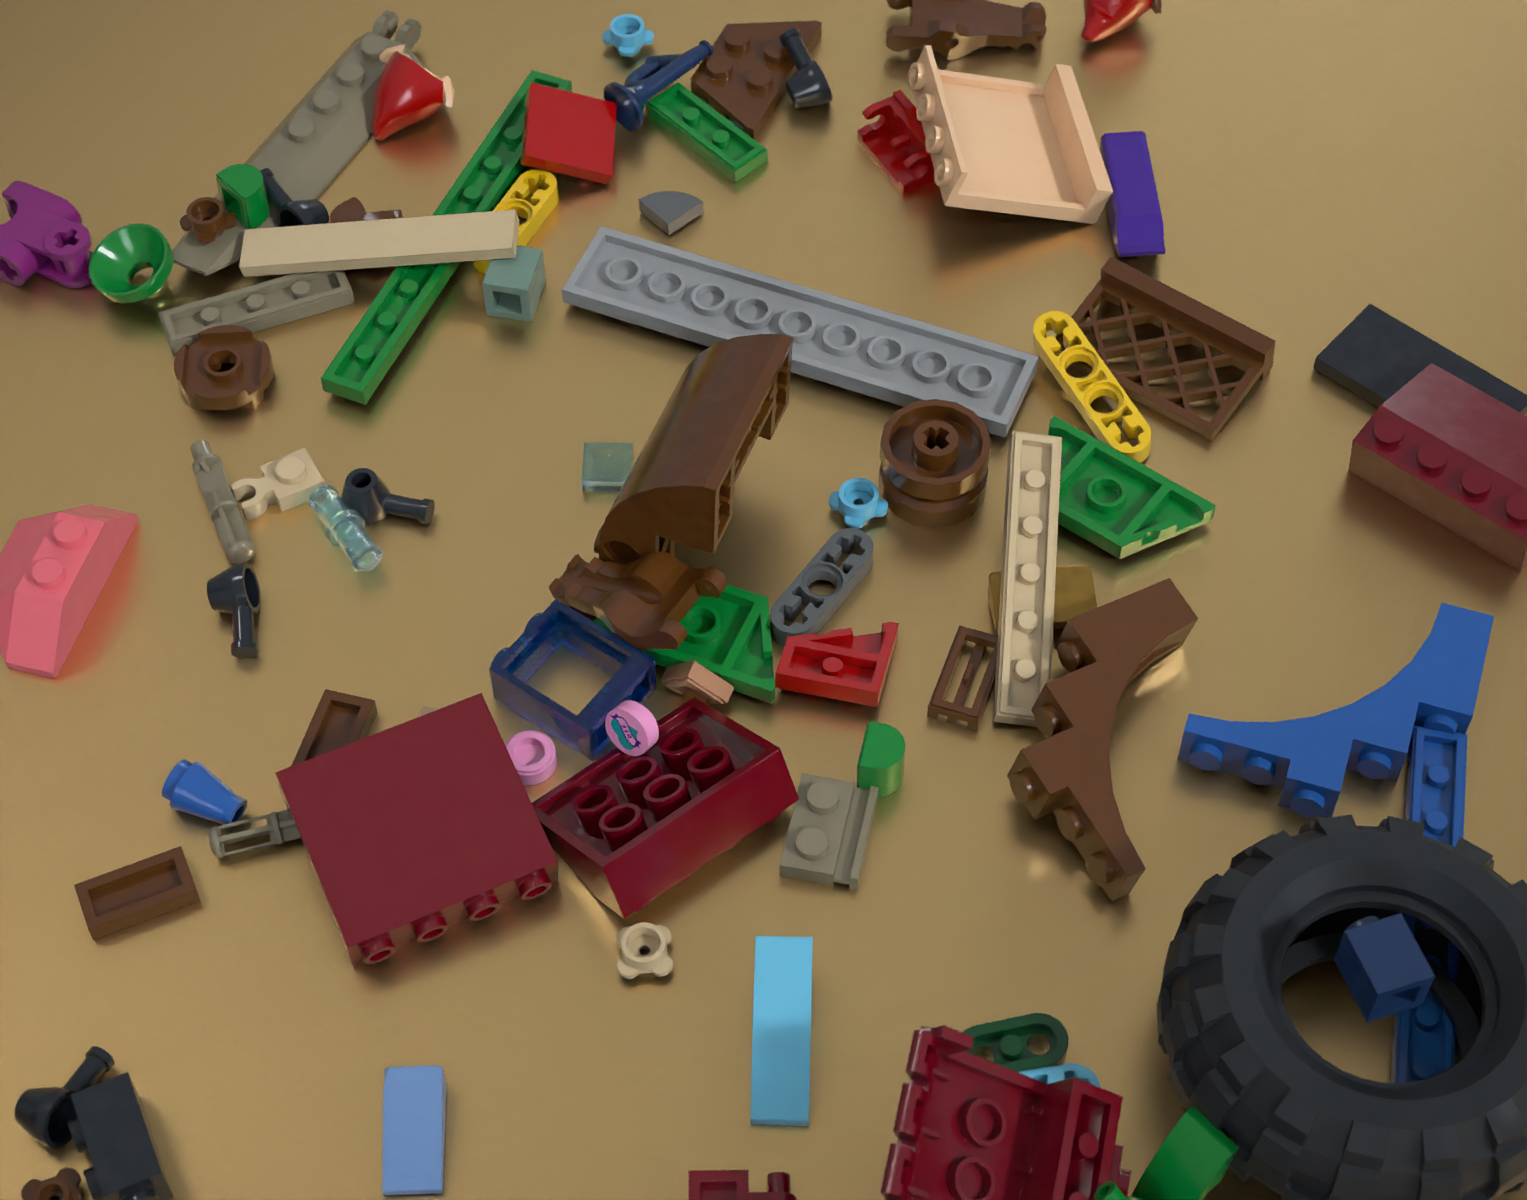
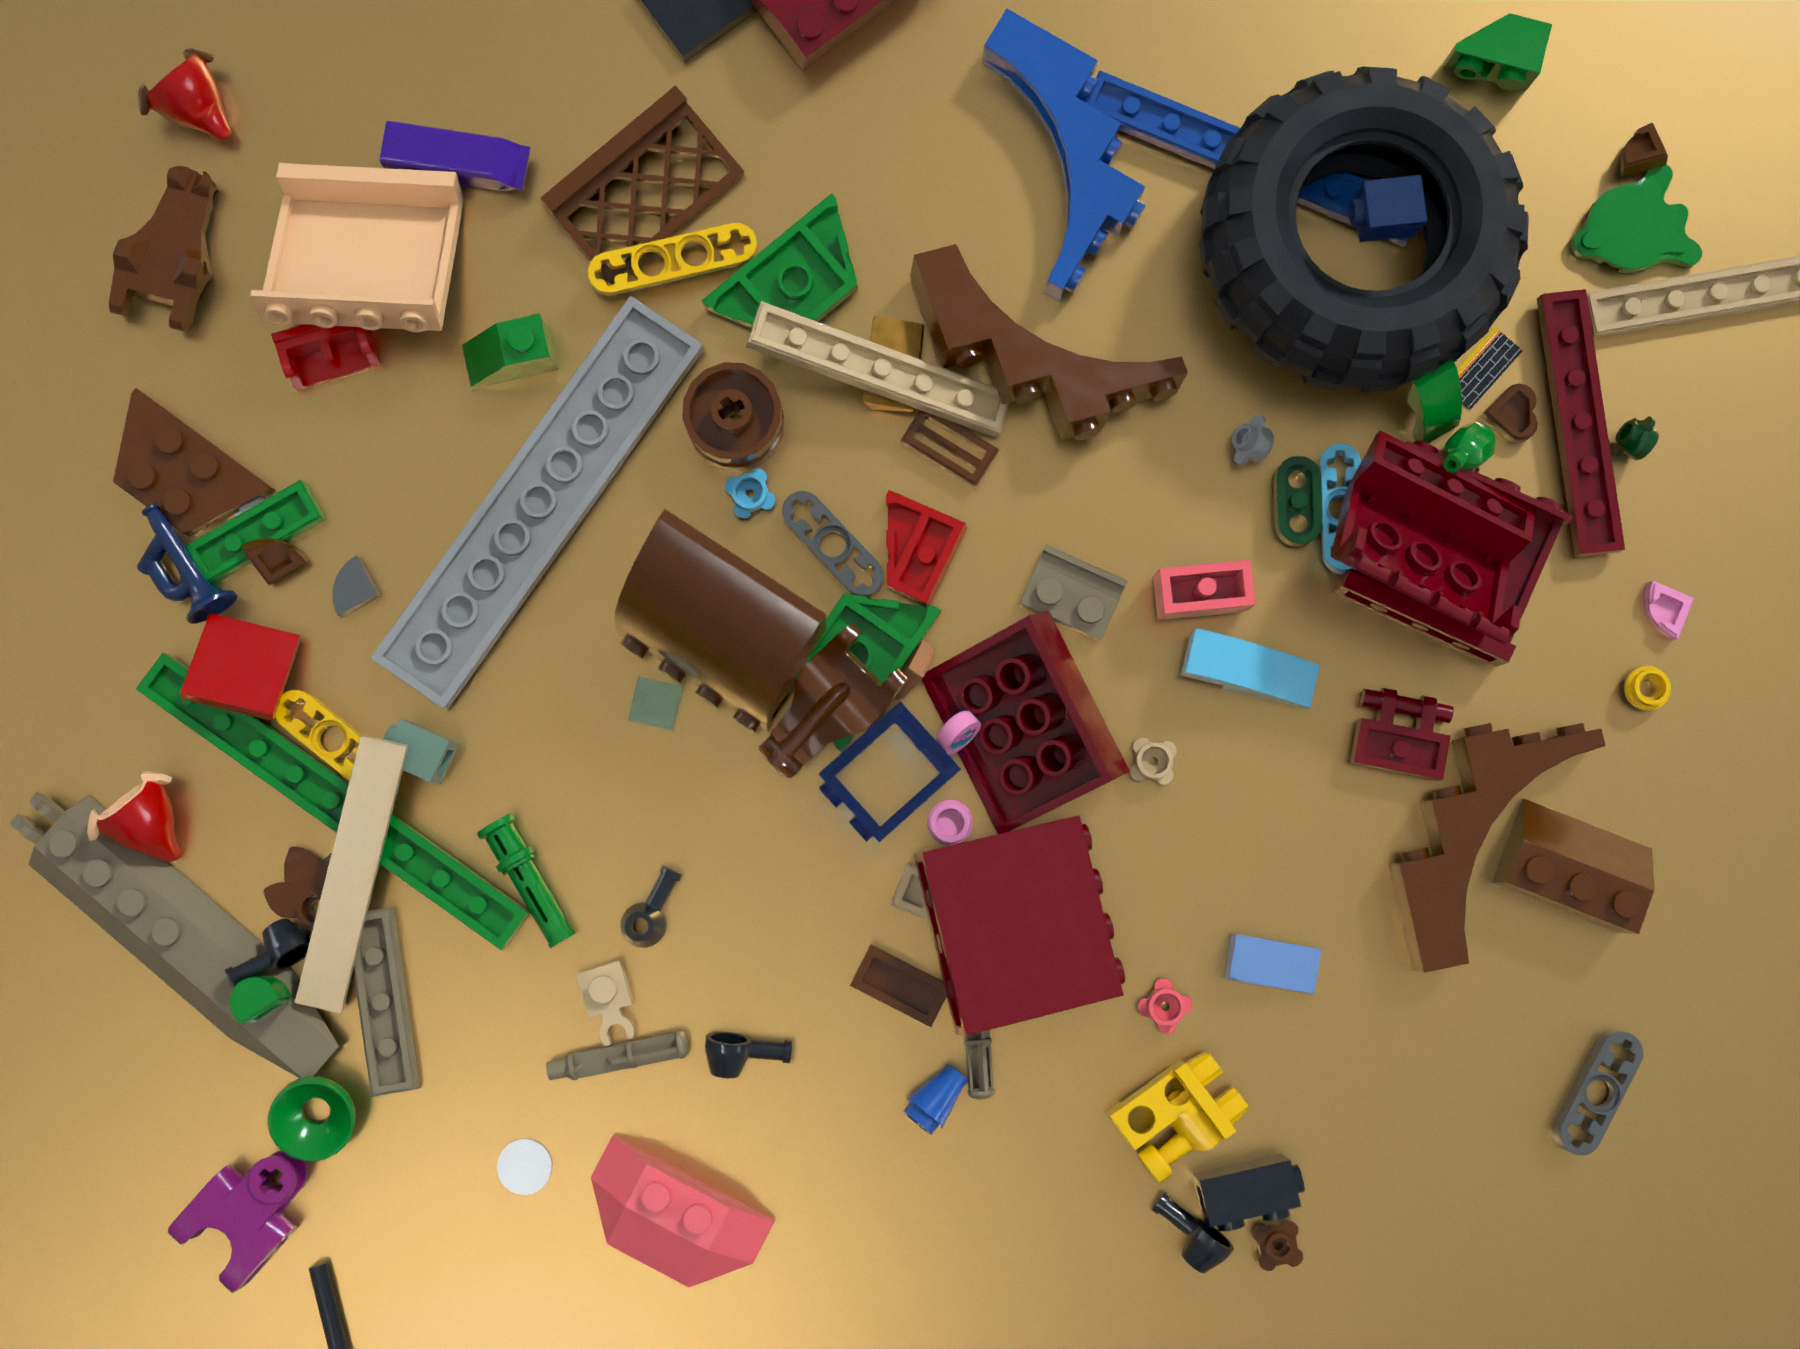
camera: 80 degrees left, 30 degrees up
reddish brown tile [74,846,201,940] -> none
reddish brown plate [174,325,274,410] -> none
reddish brown plate [180,197,236,244] -> none
clear light blue pin [308,485,383,572] -> none
medium azure plate [602,14,654,57] -> none
black bar [779,28,833,108] -> none
green brick [857,721,905,797] -> none
none -> reddish brown tile [242,538,308,585]
none -> green slope [462,313,558,389]
none -> green pin [476,813,575,948]
none -> white sticker [497,1139,552,1195]
none -> yellow hips [1105,1052,1249,1185]
none -> coral plate [1137,978,1192,1034]
none -> coral brick [1153,560,1256,620]
none -> light grey plate [1231,414,1274,465]

